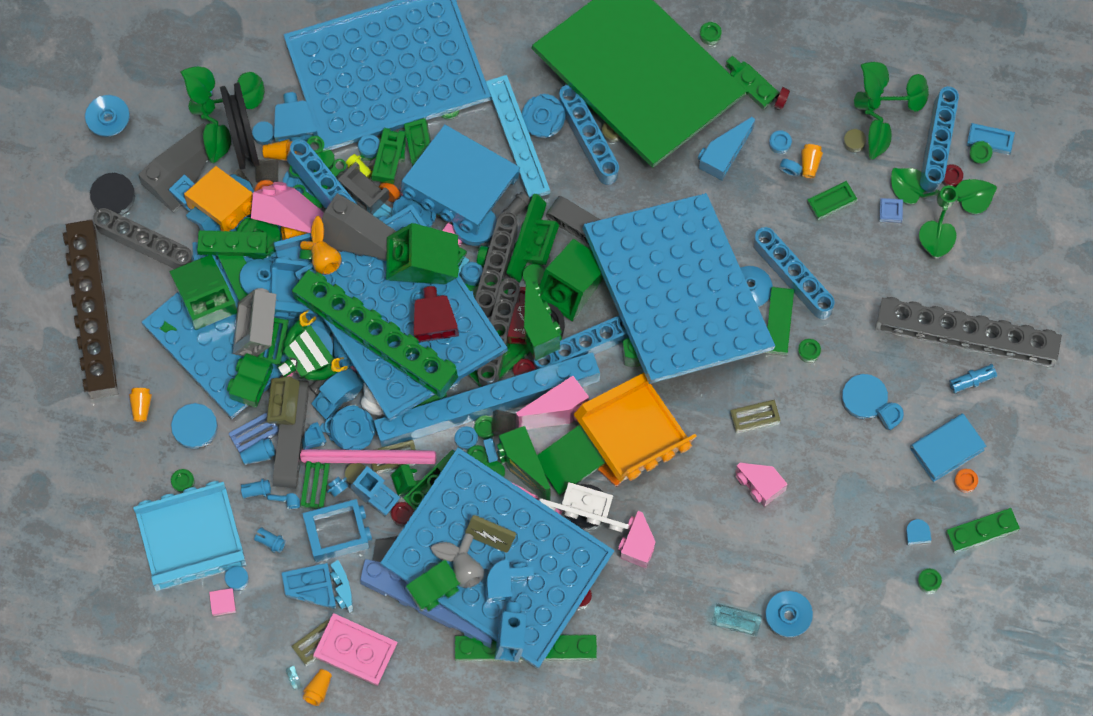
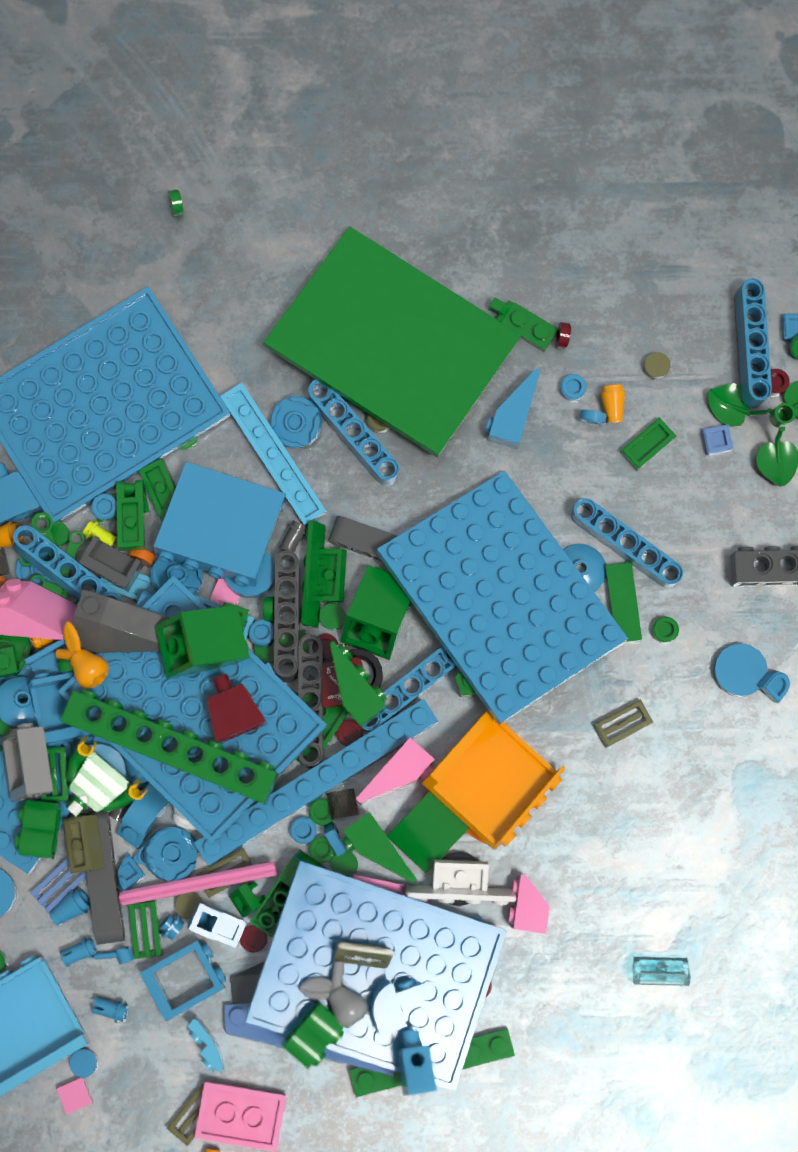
camera: 15 degrees left, 10 degrees up
dark azure wing [281,563,336,609] -> none
green tile [700,22,722,45] -> none
bright pink slope [735,463,788,507] -> none
dark azure dish [766,591,813,637] -> none
green plant [854,62,929,160] -> none

